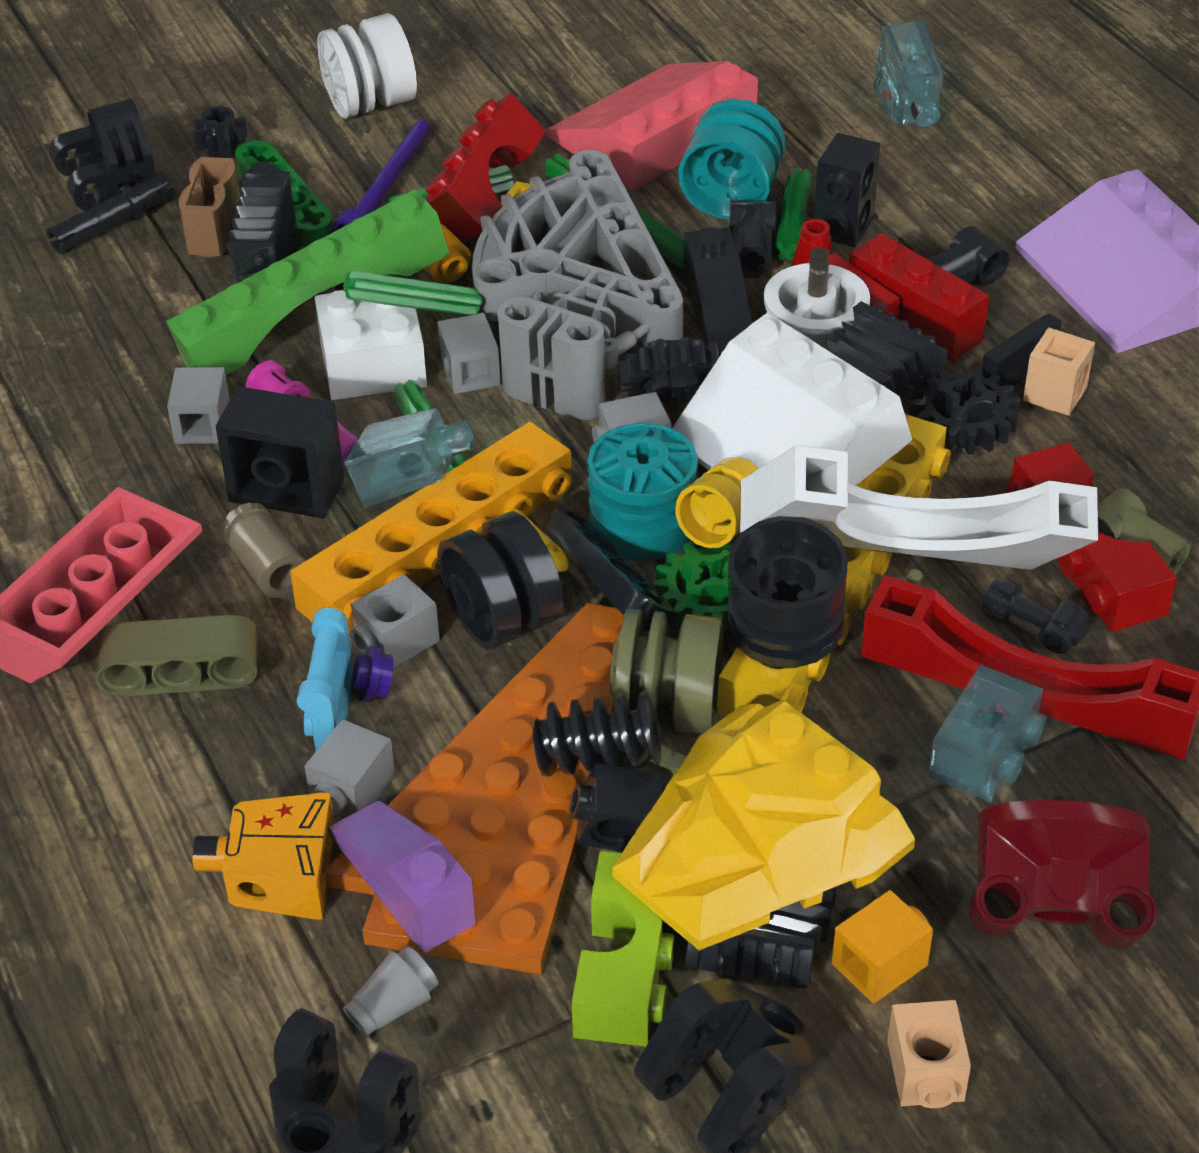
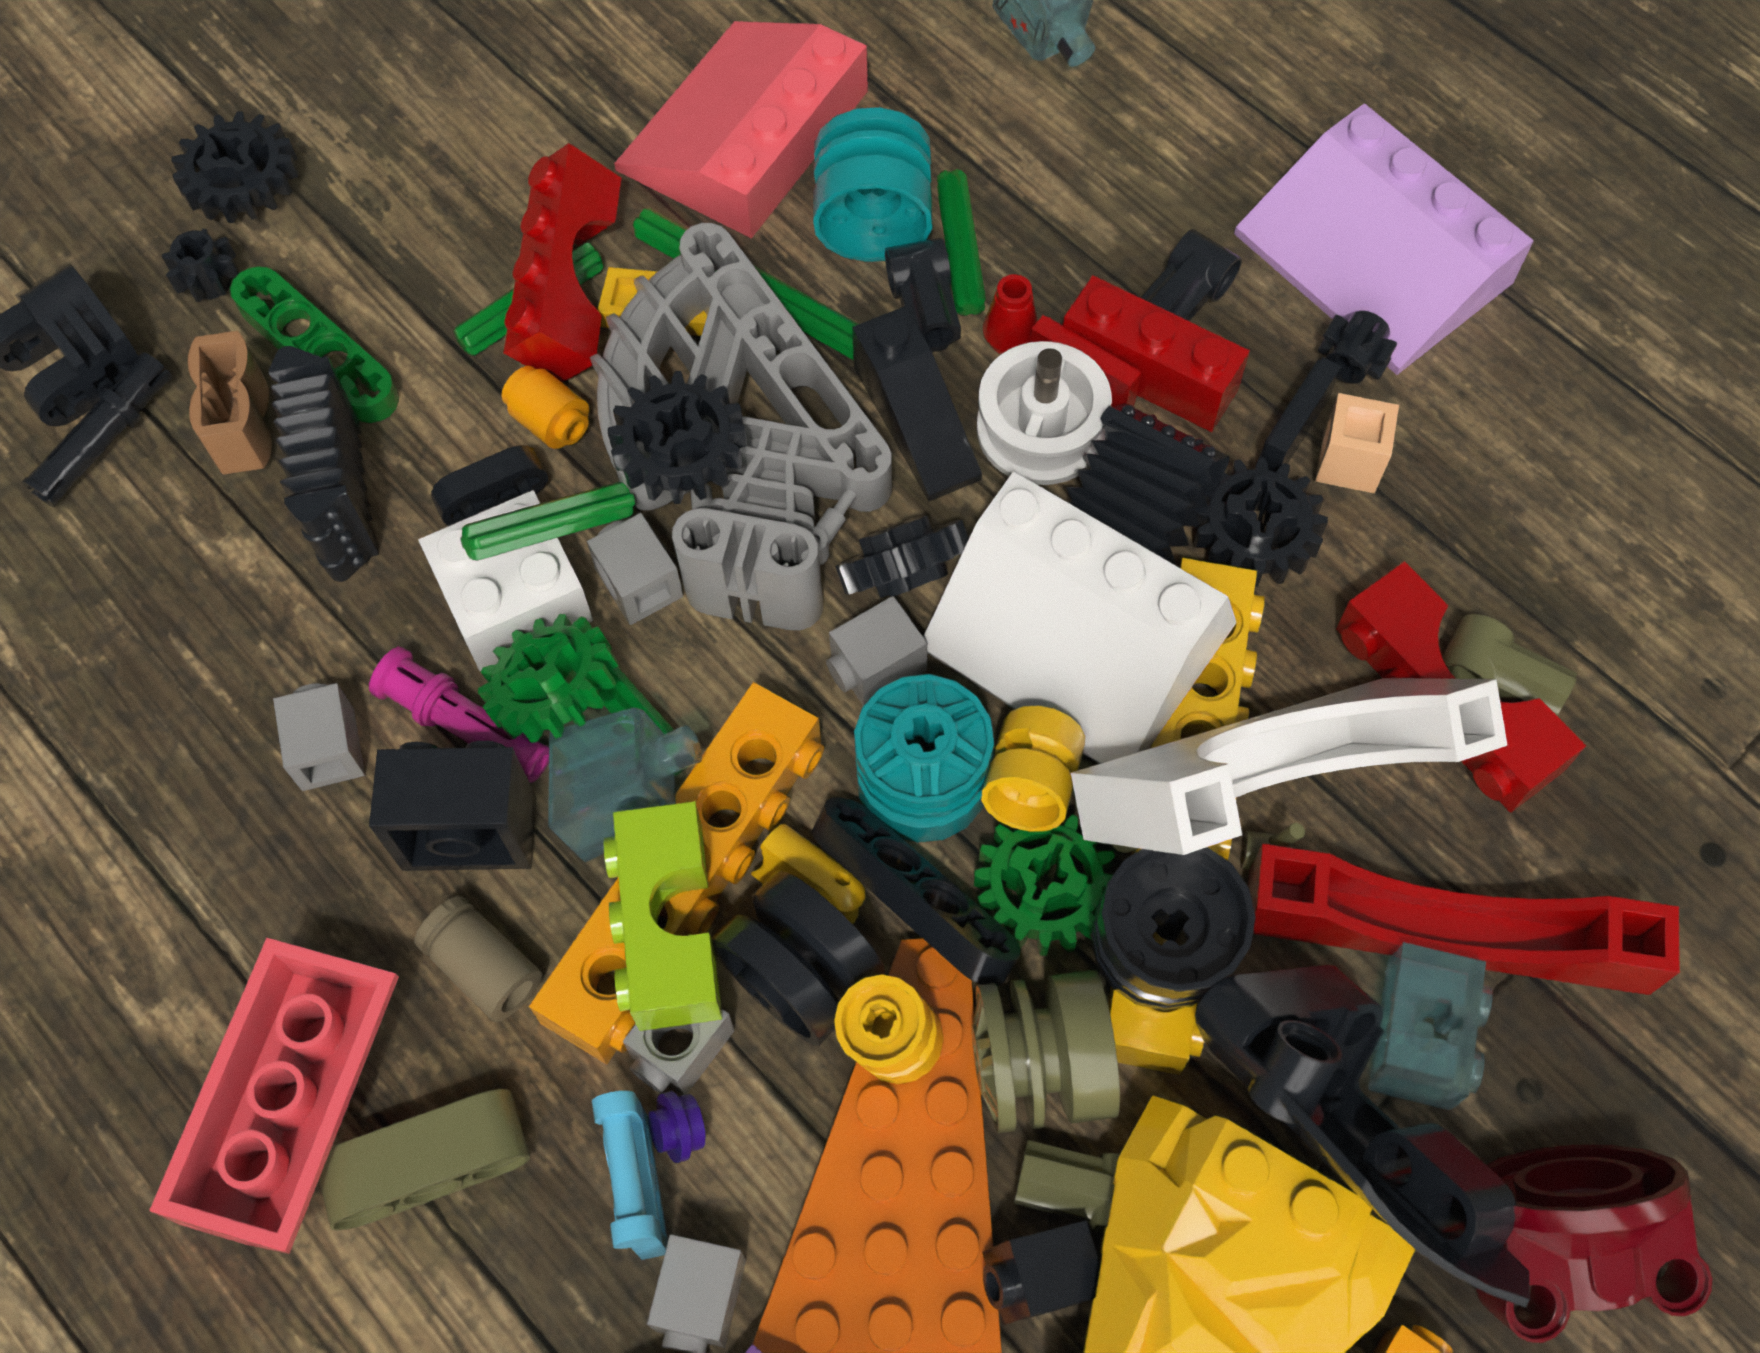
camera: 15 degrees left, 20 degrees up
bright green arch [166,189,449,375] -> none
white wheel [317,13,417,119] -> none
dark purple piece [331,120,430,233] -> none
black piece [533,692,662,777] -> none
black brick [814,133,880,247] -> none
black bar [983,578,1088,654] -> none
none -> black gear [171,111,299,223]
none -> green gear [478,614,618,743]
none -> lime arch [603,801,723,1031]
none -> black gear [608,371,747,504]
none -> yellow wheel [834,974,944,1084]
none -> black panel [1195,965,1530,1307]
none -> black gear [1318,310,1397,384]

